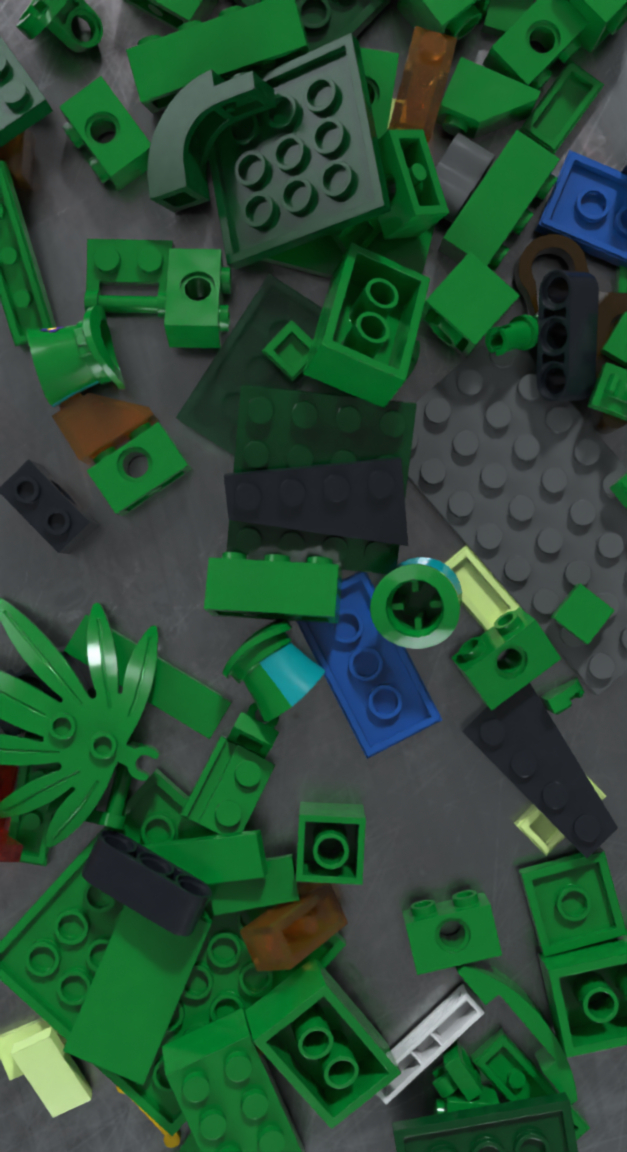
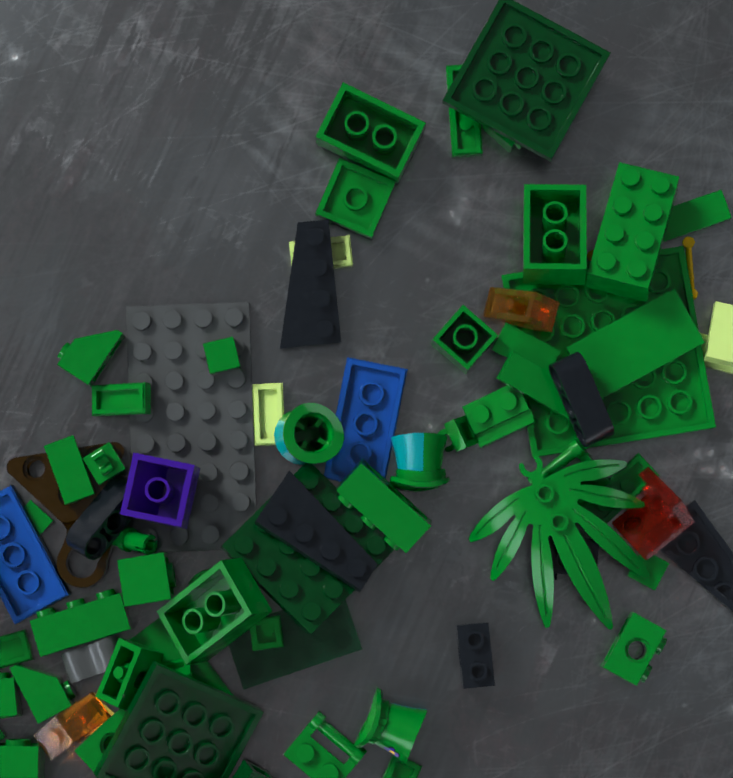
camera: 135 degrees left, 5 degrees down
clear orange slope [52,393,159,464] -> none
green tile [64,614,233,739] -> none
green brick [87,422,192,516] -> none
green brick [164,248,232,348] -> none
white piece [376,983,485,1105] -> none
green brick [402,890,502,975] -> none
green tile [432,1038,483,1102] -> none
green brick [451,607,561,711] -> none
green slope [455,960,578,1105] -> none
green tile [539,677,585,715] -> none
none -> dark purple slope [120,453,201,529]

